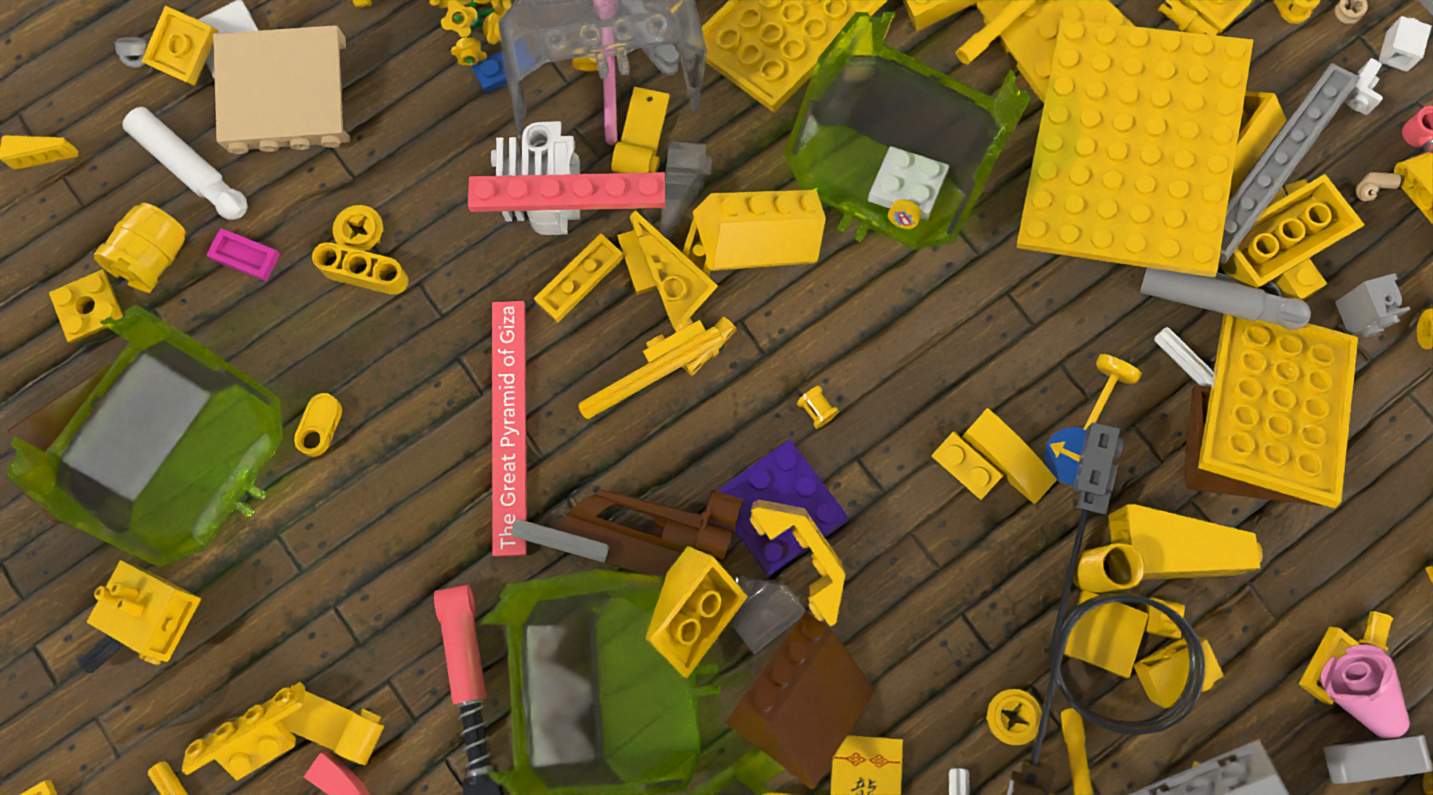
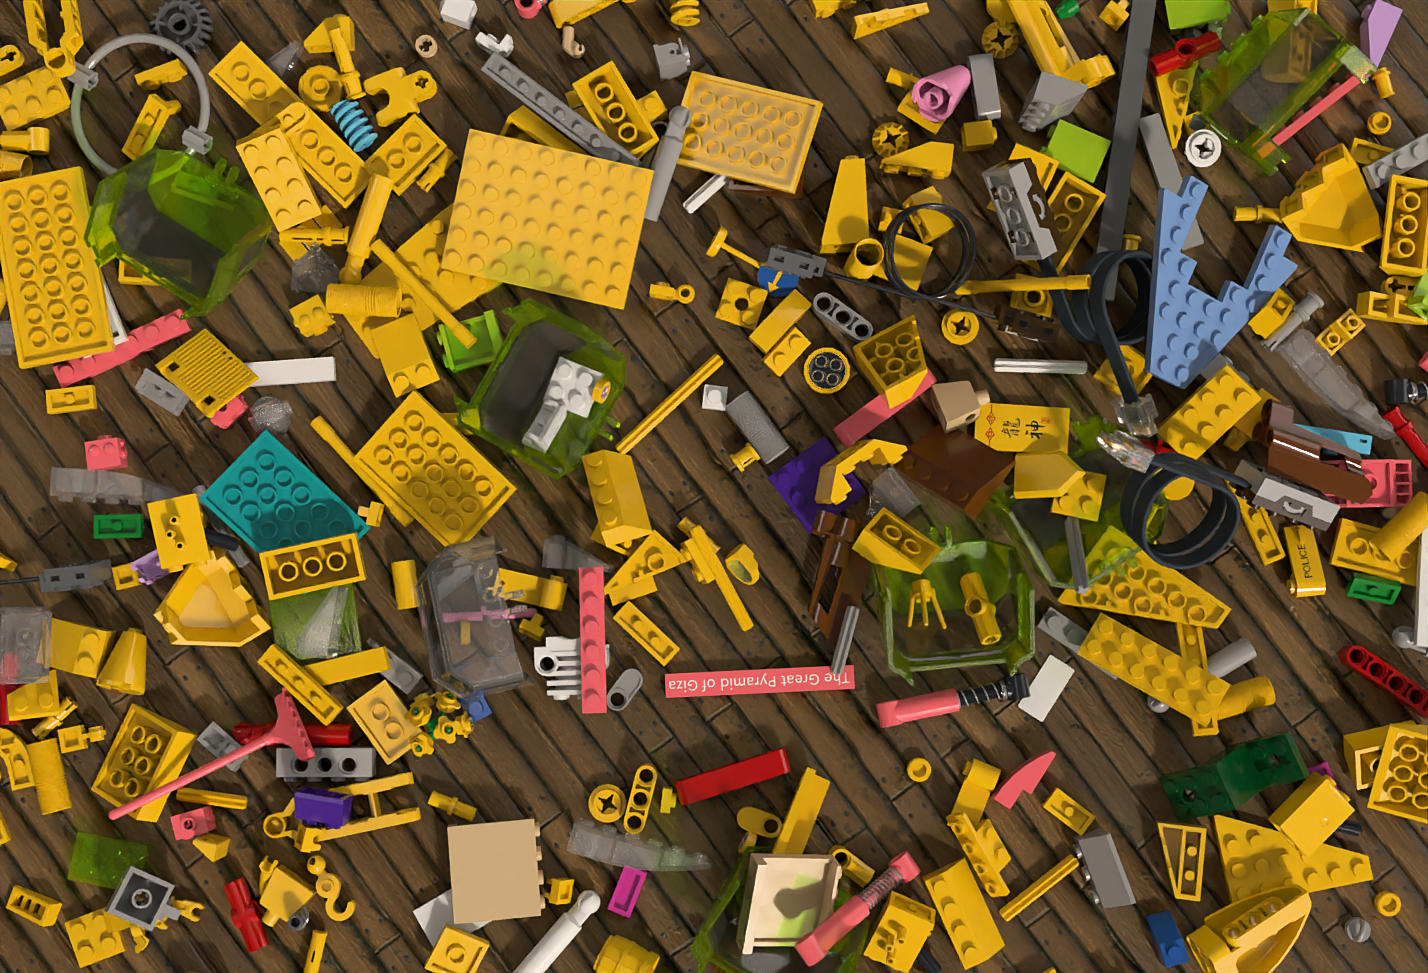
camera: 90 degrees left, 10 degrees up
none -> yellow pin [428,791,477,822]
none -> lime panel [436,310,507,373]
none -> yellow tile [519,612,545,642]
none -> white hinge [522,399,567,454]
none -> yellow tile [544,878,574,905]
none -> clear slope [566,818,712,871]
none -> light grey piece [607,668,643,711]
none -> yellow axle [615,354,724,454]
none -> yellow plate [649,282,695,304]
none -> yellow plate [660,786,677,813]
none -> red beam [674,747,791,806]
none -> white plate [702,384,728,411]
none -> yellow piece [715,278,768,331]
none -> yellow rock [724,543,760,585]
none -> light grey piece [725,391,789,464]
none -> tan panel [736,853,842,954]
none -> yellow tile [738,831,757,856]
none -> yellow panel [771,767,830,854]
none -> coral piece [794,850,921,967]
none -> tile [804,348,850,394]
none -> light grey beam [812,292,873,344]
none -> yellow piece [828,845,875,888]
none -> coral beam [833,365,938,449]
none -> yellow wedge [853,314,928,409]
none -> yellow gear [872,121,909,158]
none -> yellow slope [879,141,954,179]
none -> yellow plant [907,579,946,629]
none -> yellow tile [907,757,931,782]
none -> yellow slope [922,857,1005,970]
none -> tan torso [930,381,990,434]
none -> yellow piece [959,572,1002,645]
none -> yellow brick [960,120,997,152]

